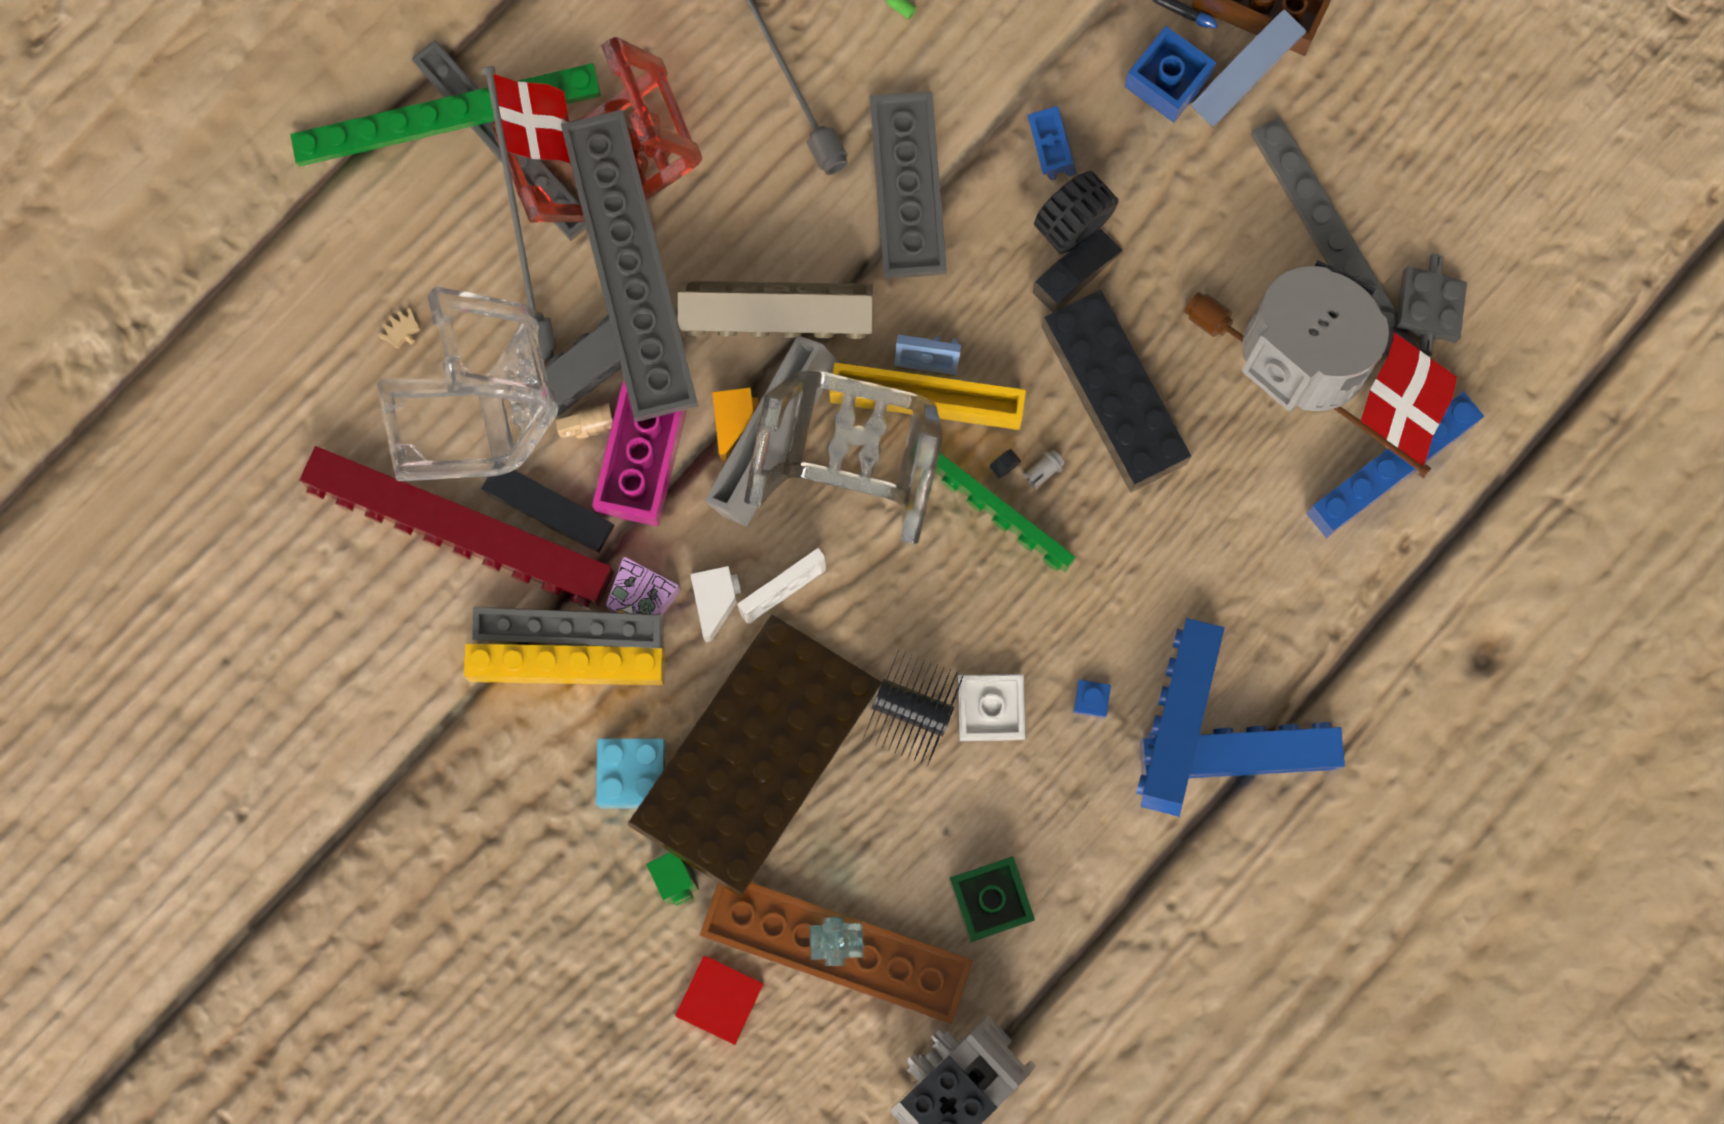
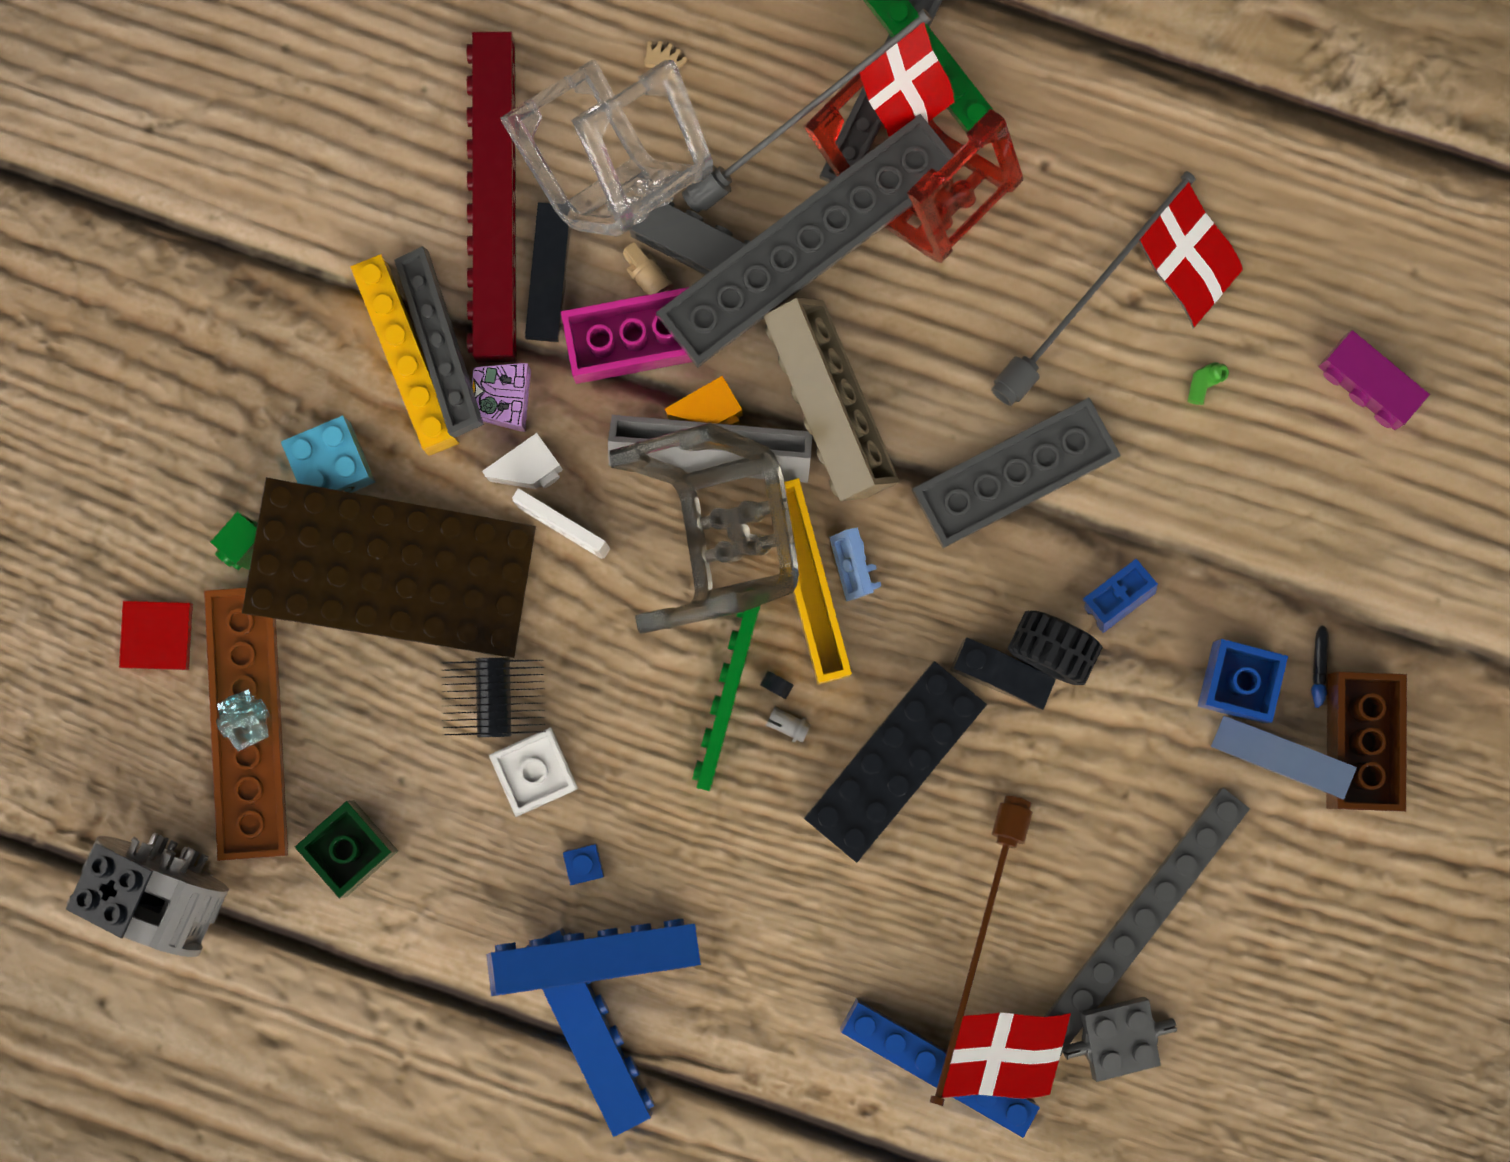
camera: 65 degrees right, 5 degrees up
light grey piece [1241,260,1389,412] -> none

